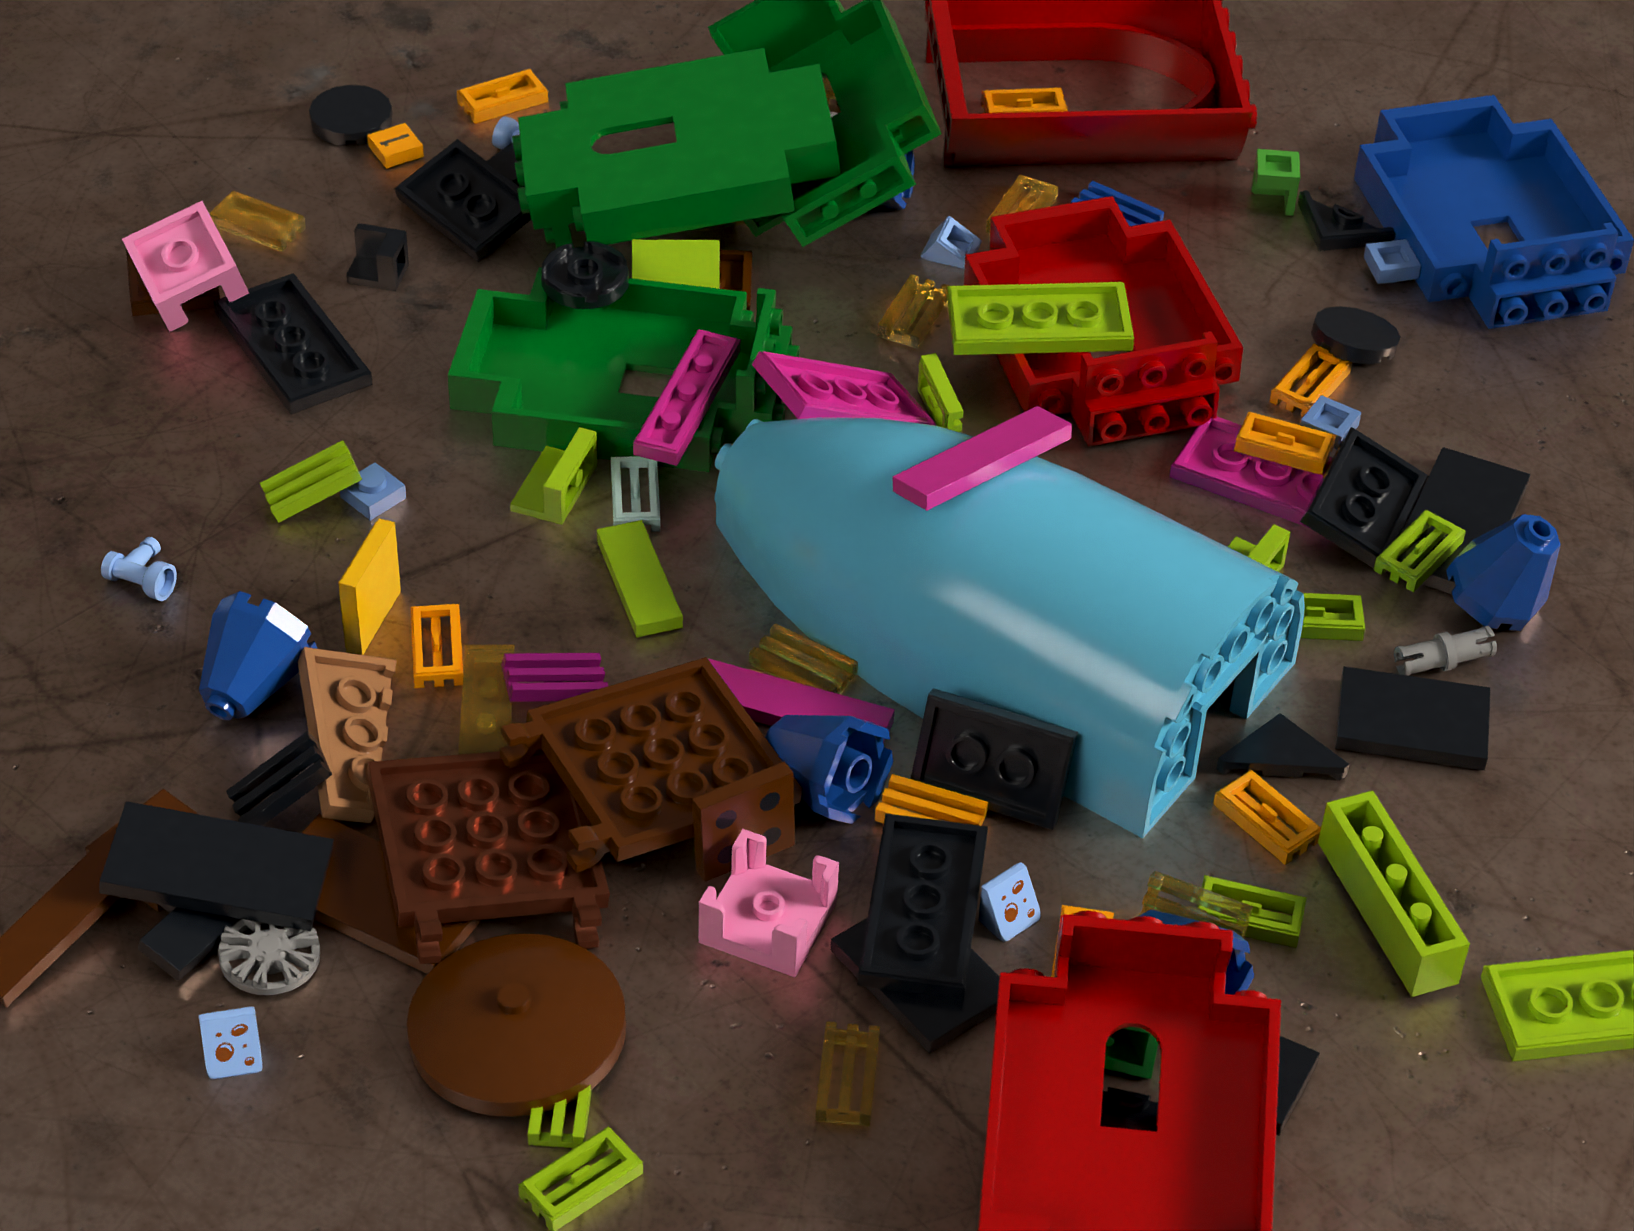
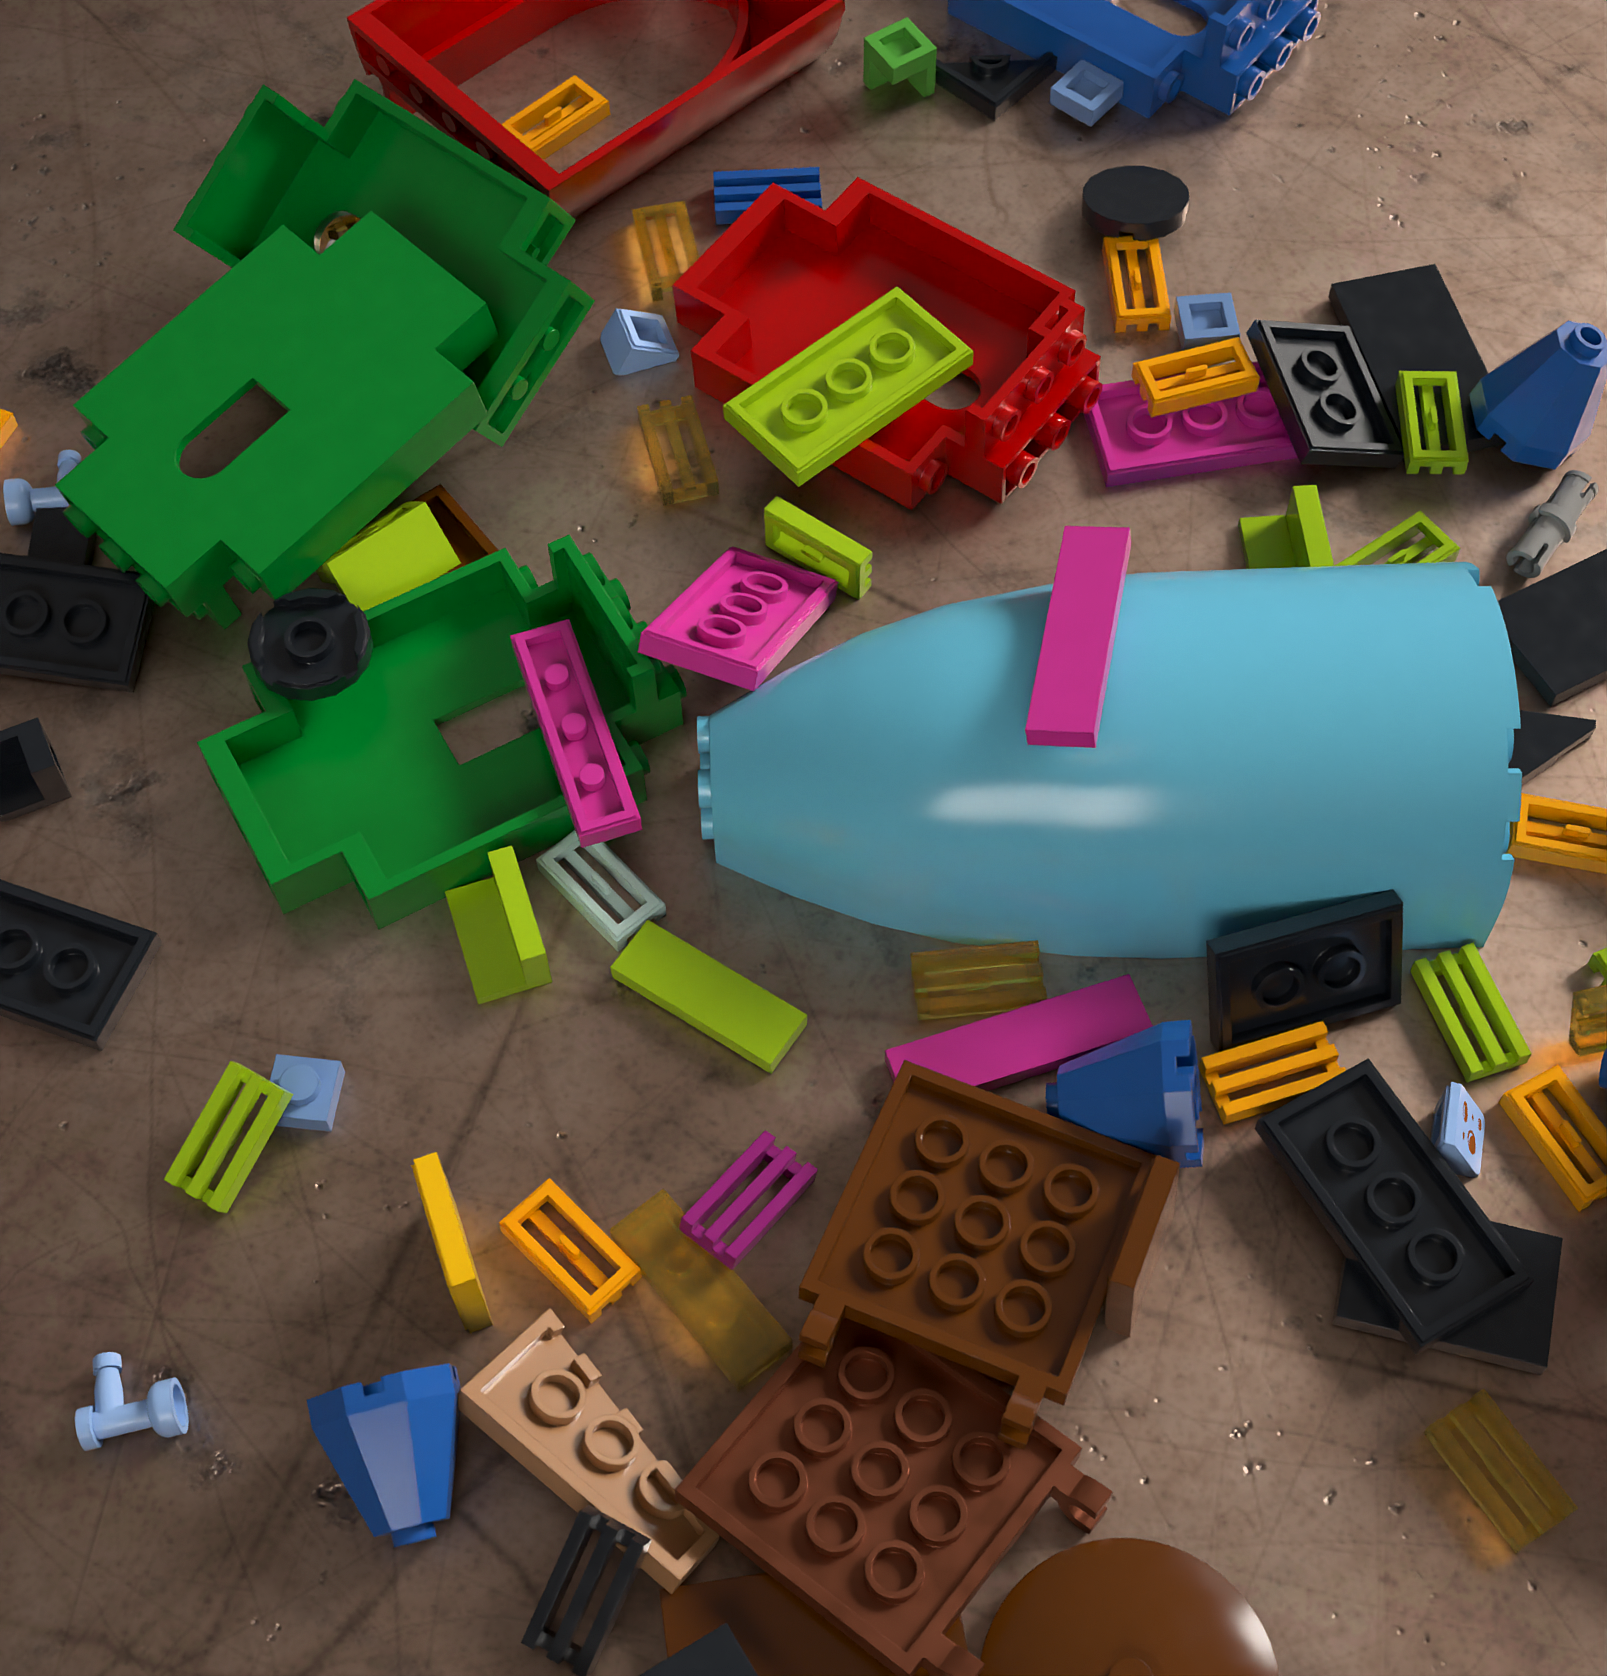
camera: 35 degrees left, 15 degrees up
bright pink panel [698,829,839,977] -> none
none -> lime tile [1410,943,1532,1082]

